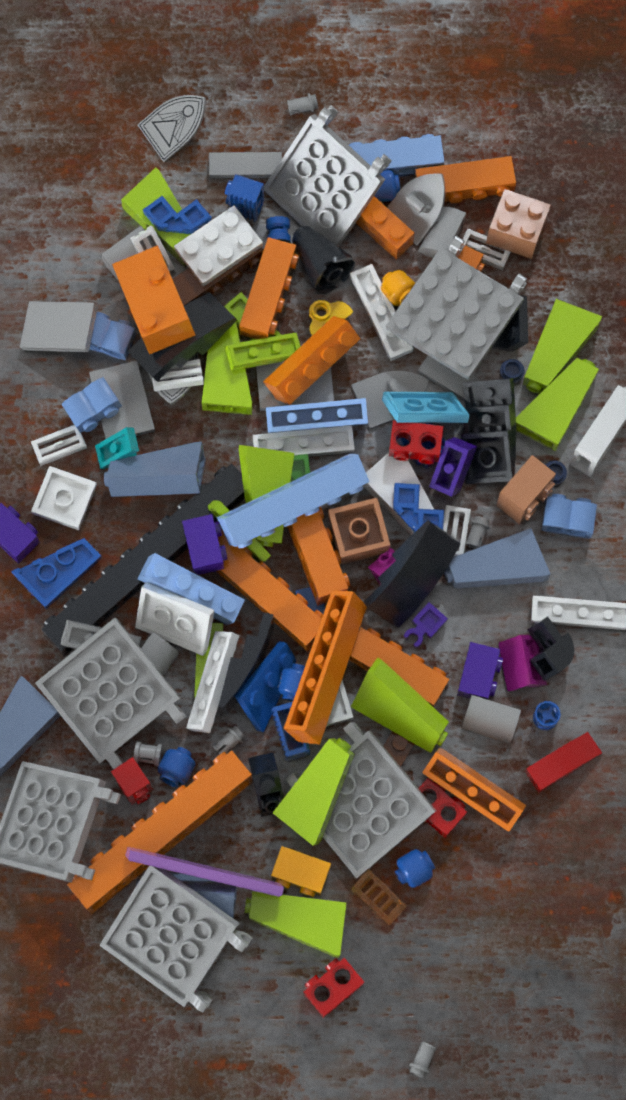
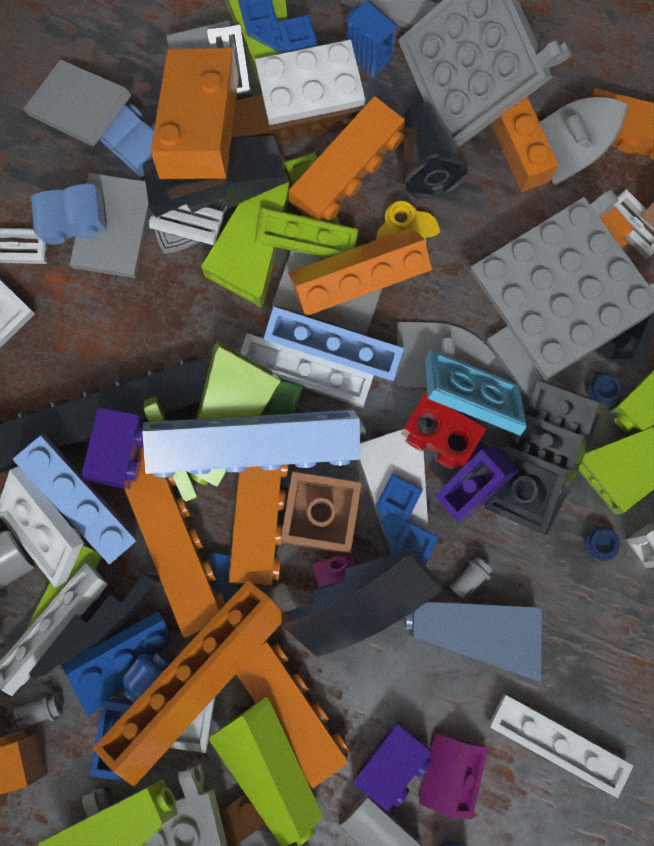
camera: 25 degrees right, 5 degrees up
teal slope [95,427,139,469] -> none
sand blue slope [104,442,206,497] -> none
black slope [248,752,284,817] -> none
blue wheel [266,216,291,243] -> none
light blue brick [349,134,444,177] -> none
white plate [350,264,413,361] -> none
blue head [374,170,400,203] -> none
light orange head [380,270,415,307] -> none
dark purple plate [403,602,448,649] -> none
light grey brick [418,207,466,258] -> none
white tile [443,505,471,557] -> none
nougat brick [496,455,556,525] -> none
black brick [527,616,574,681] -> none
medium blue brick [541,494,597,538] -> none

